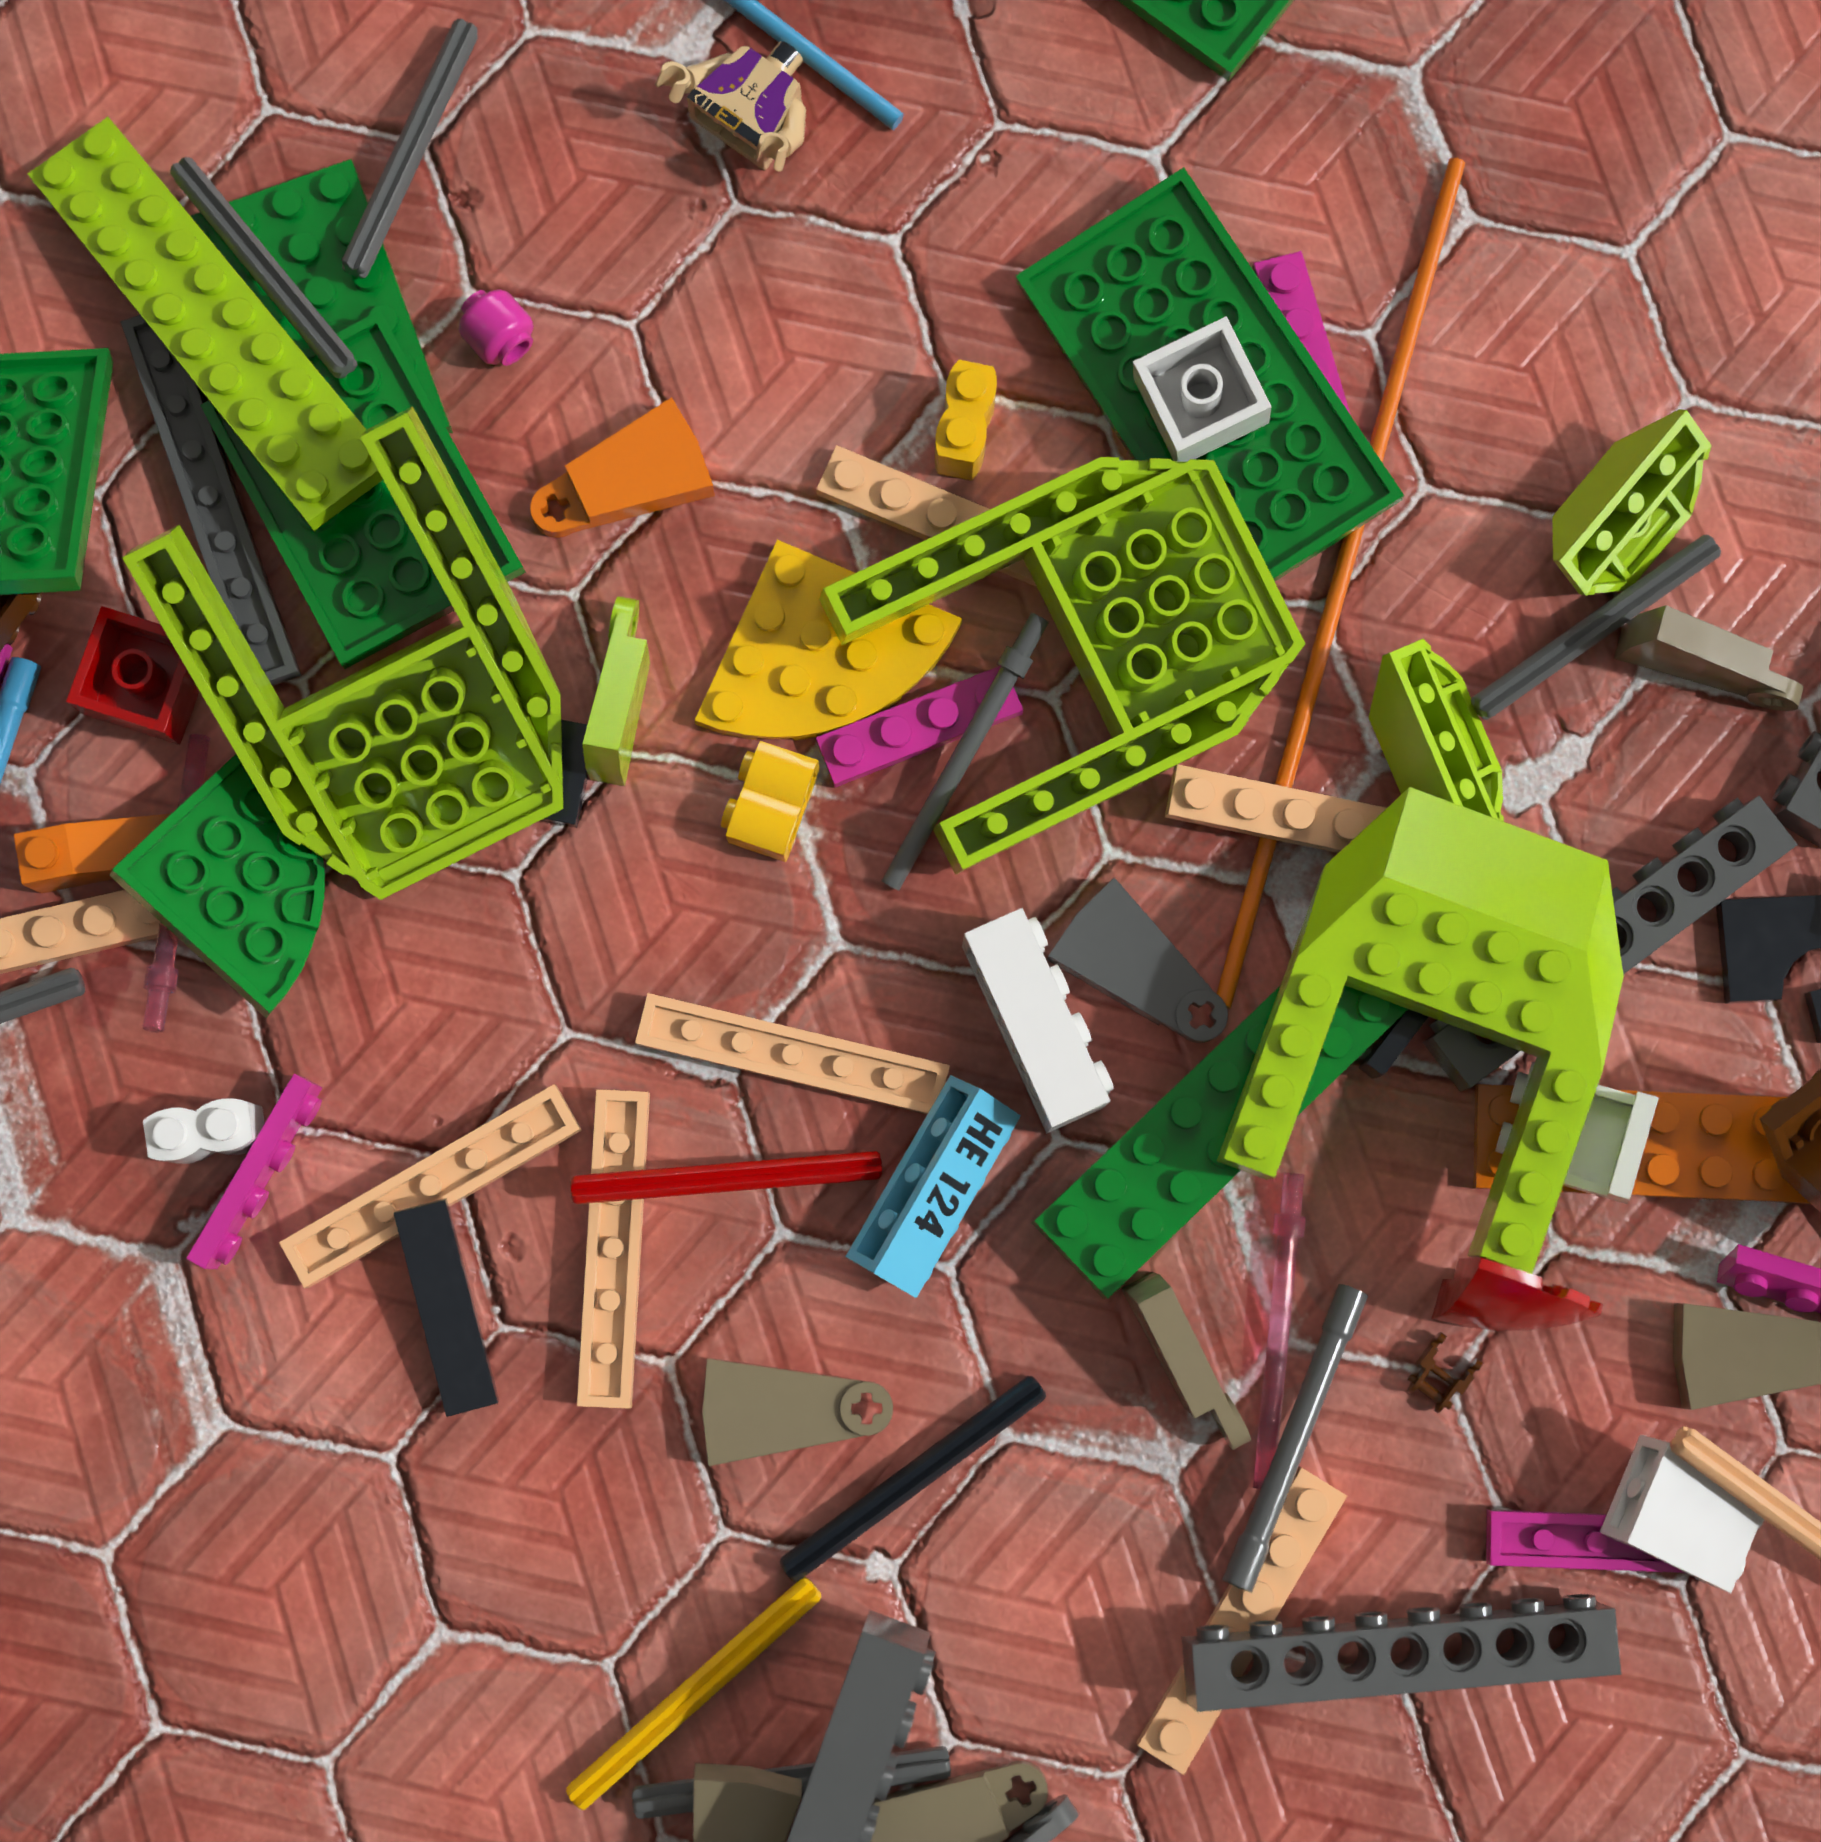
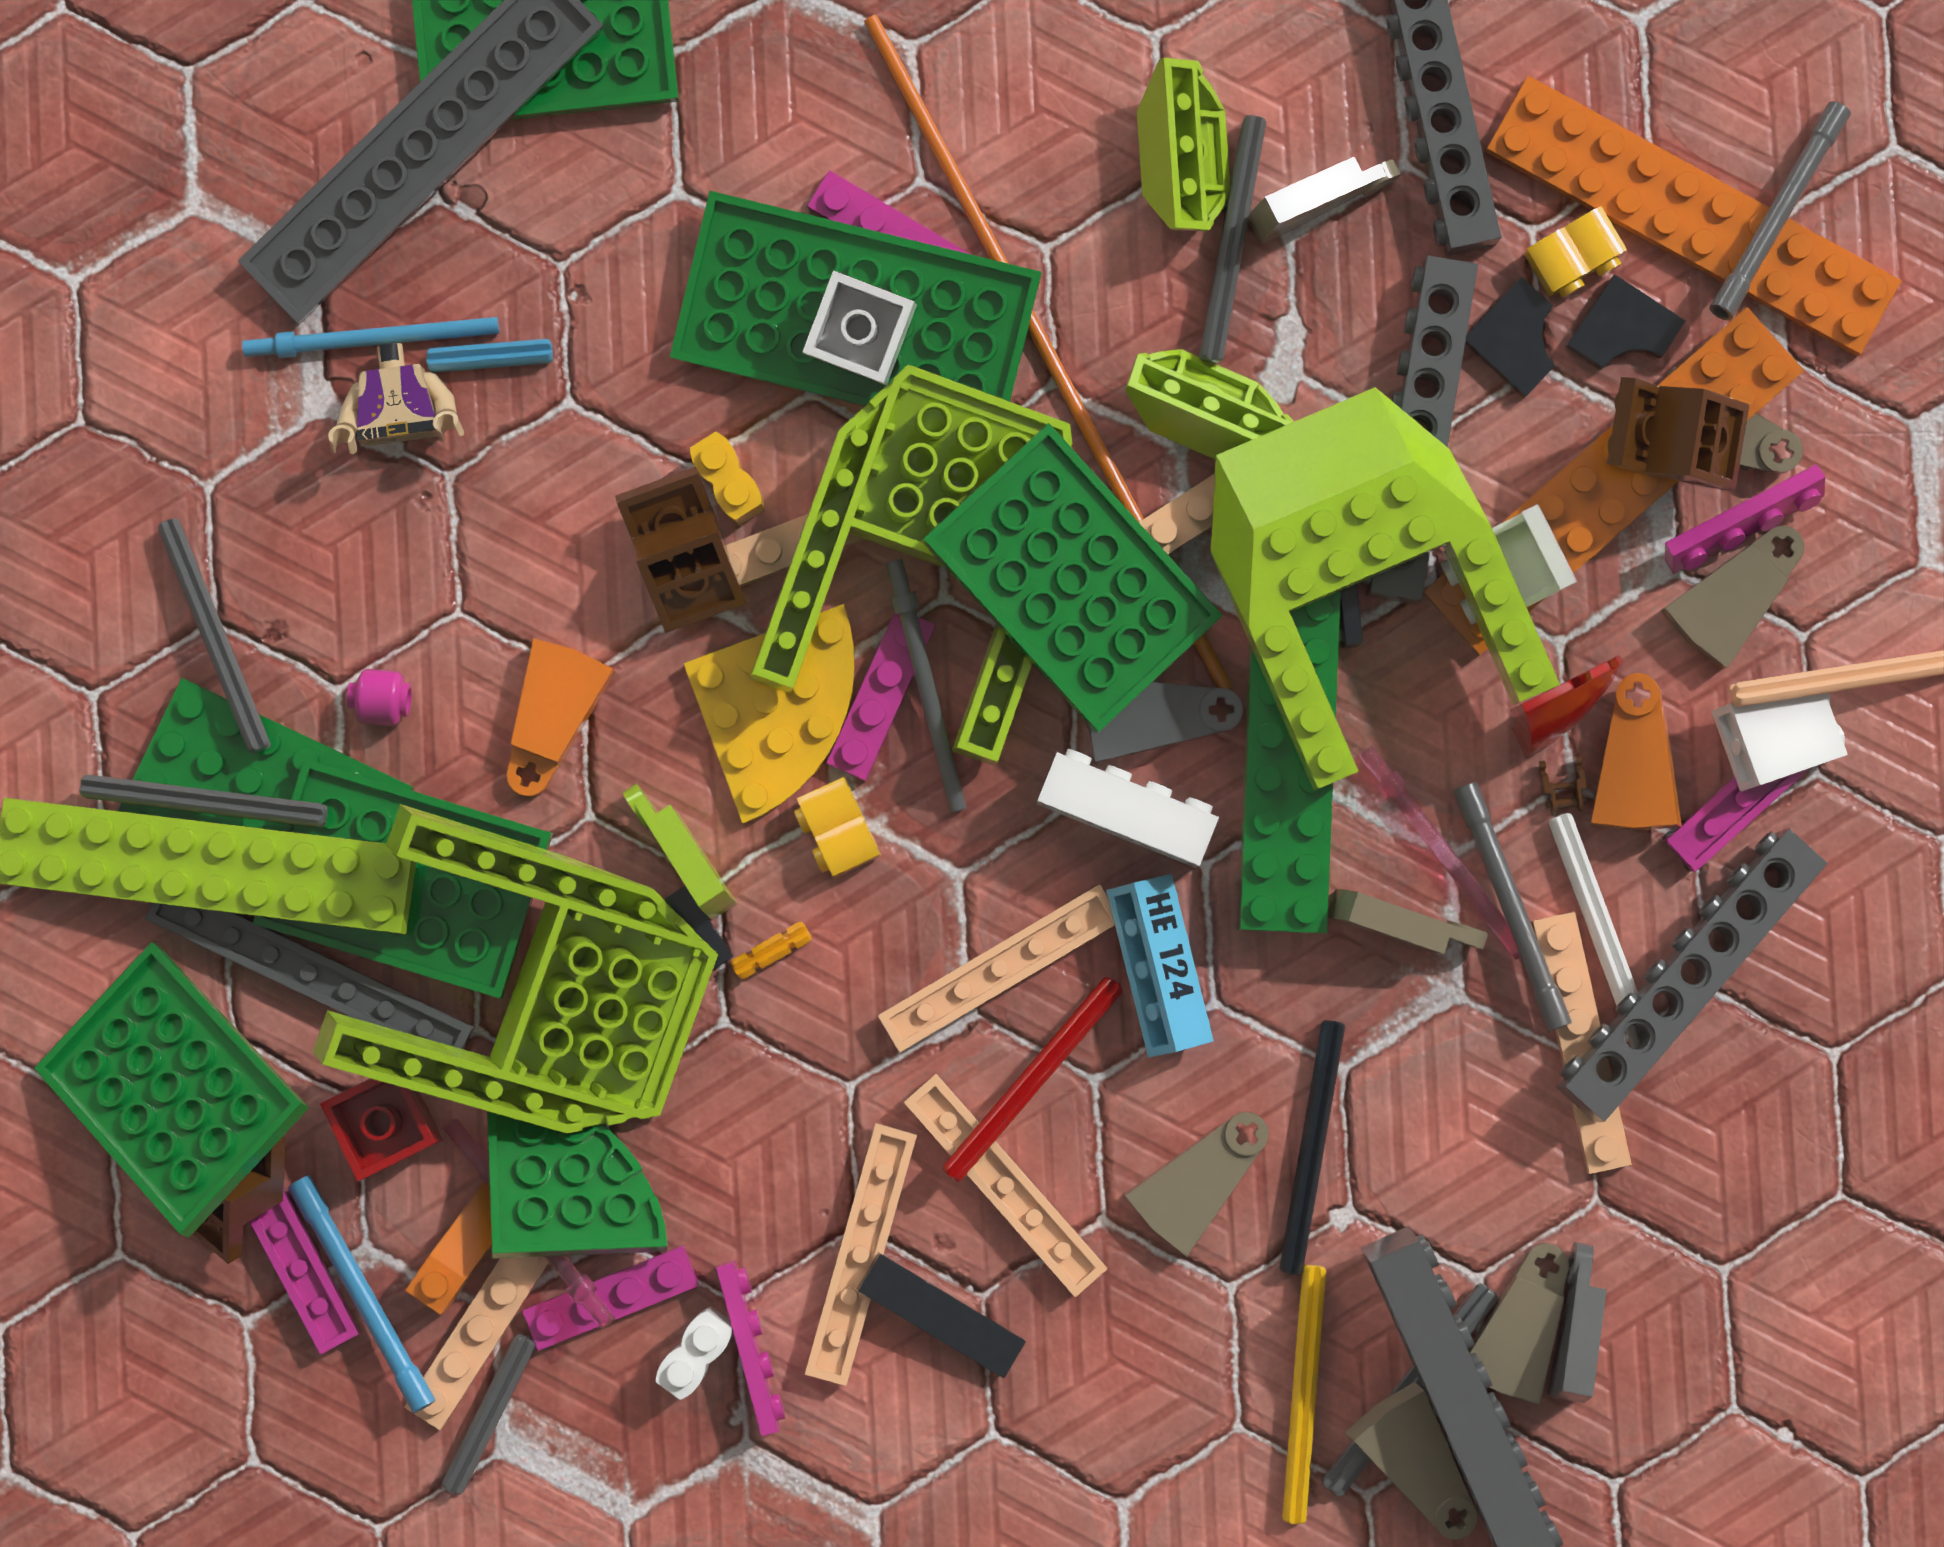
camera: 35 degrees left, 5 degrees up
none -> dark azure axle [426,339,553,373]
none -> dark pink plate [522,1245,700,1351]
none -> reddish brown bracket [615,467,746,633]
none -> light orange axle [731,922,812,979]
none -> green plate [921,423,1223,733]
none -> white axle [1549,813,1641,1049]
none -> orange piece [1591,673,1682,831]

